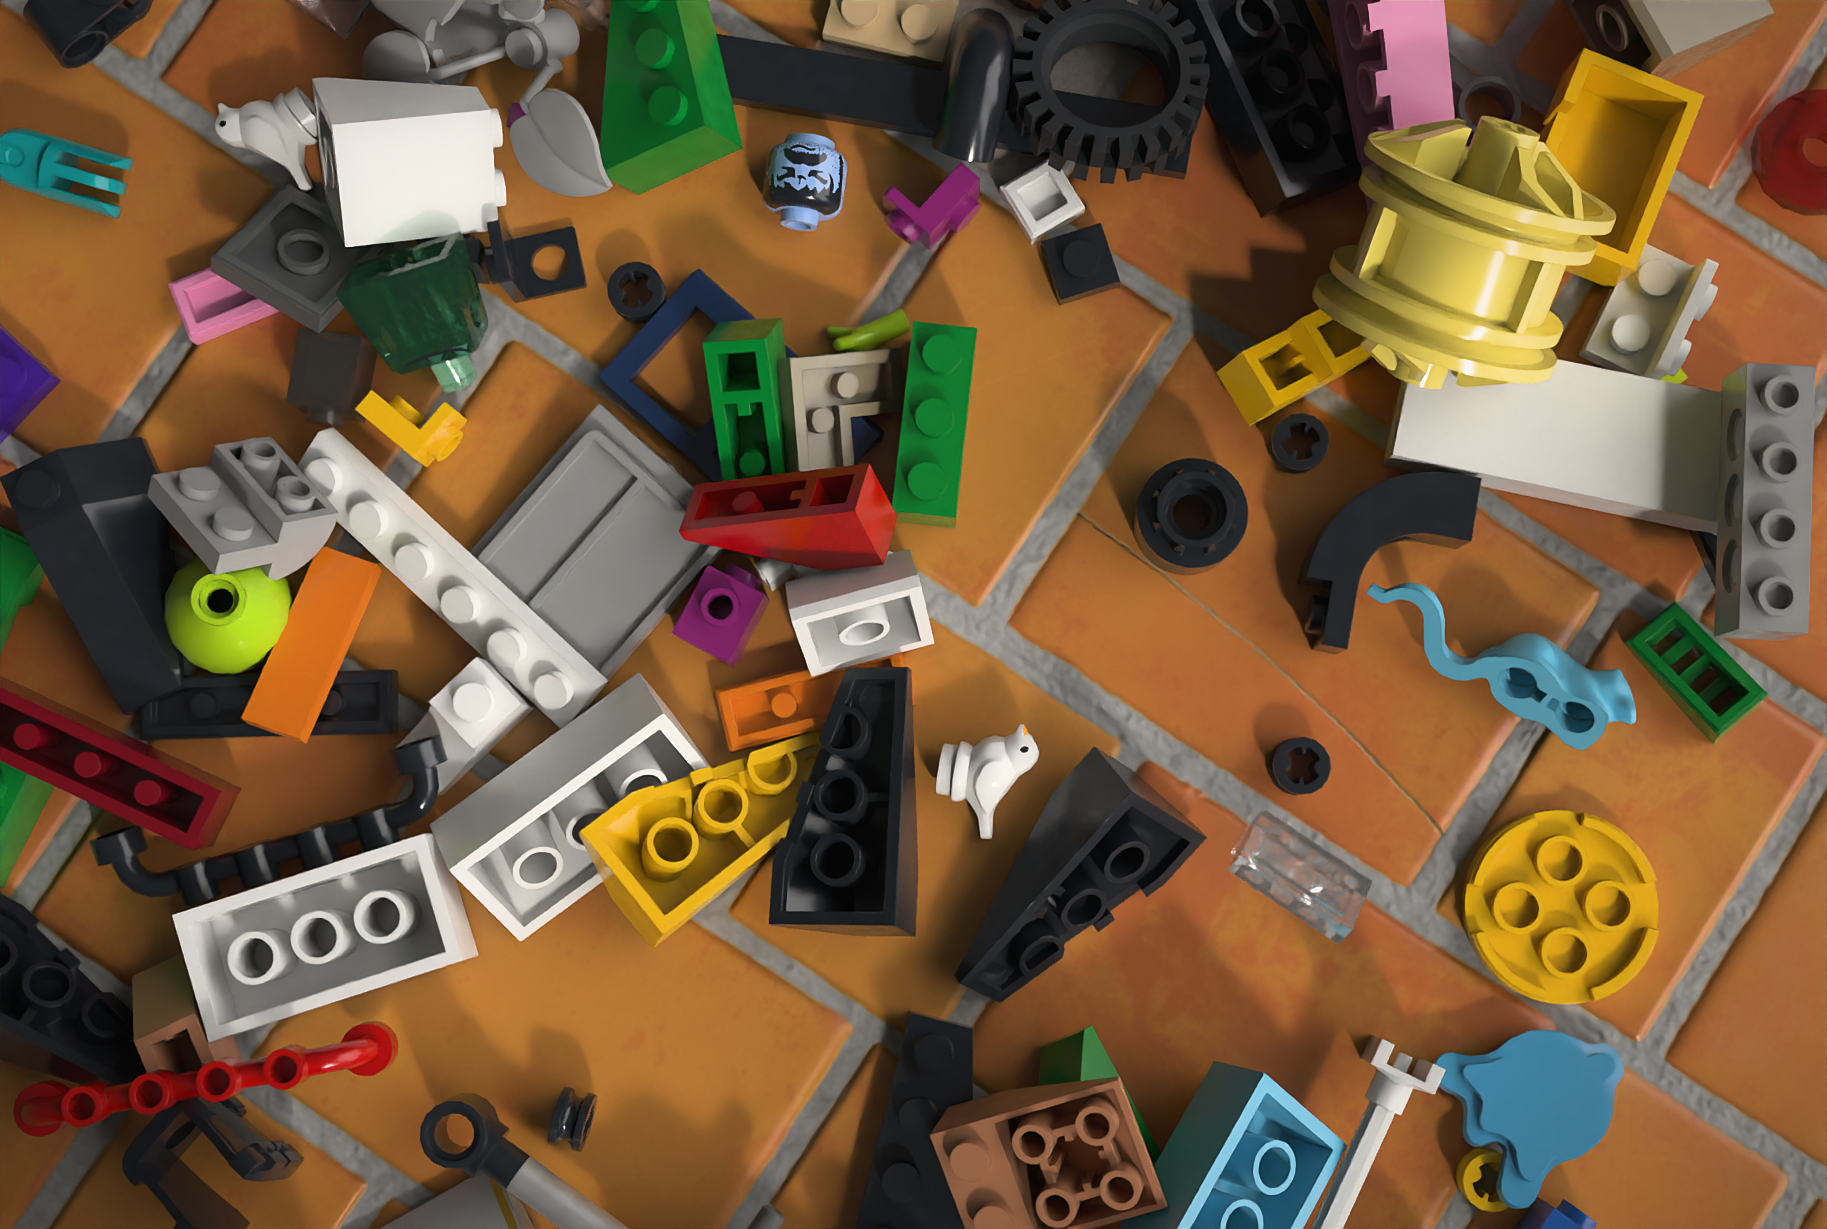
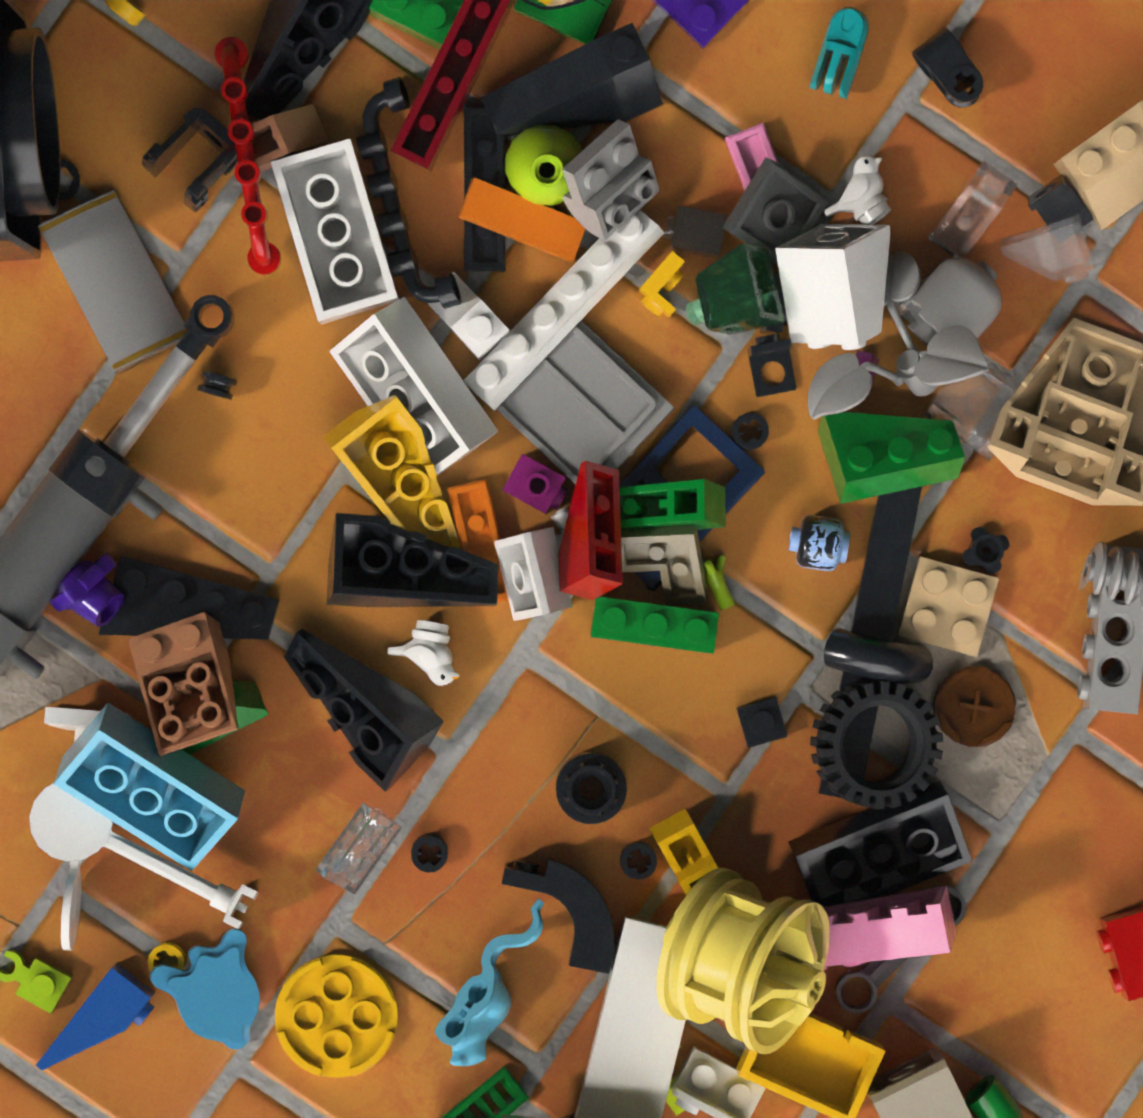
camera: 85 degrees right, 5 degrees up
magenta bracket [883,162,981,251] -> none
white tile [999,158,1085,245] -> none

